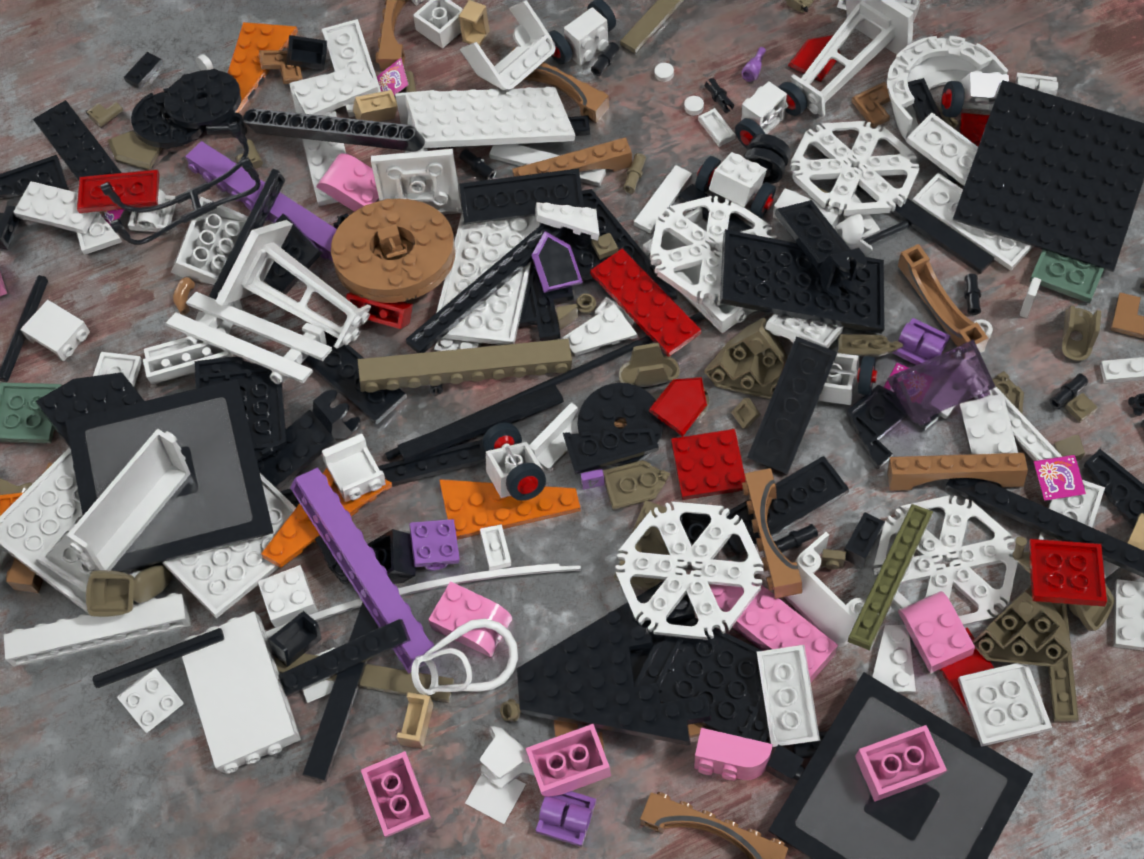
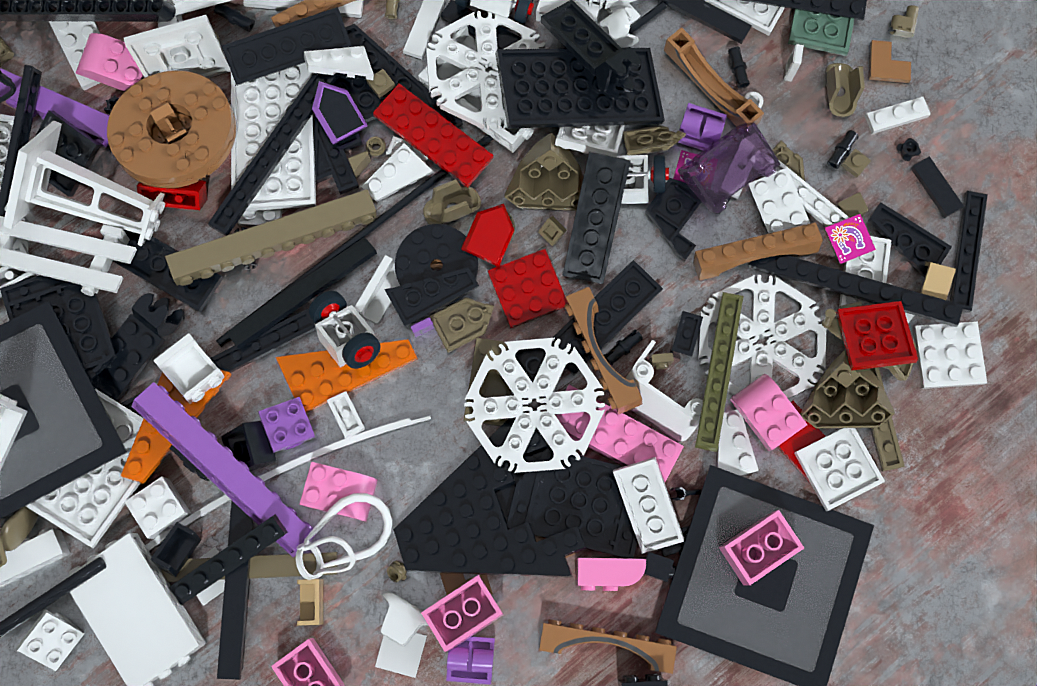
camera: 20 degrees left, 15 degrees up
none -> black hand [670,487,701,501]

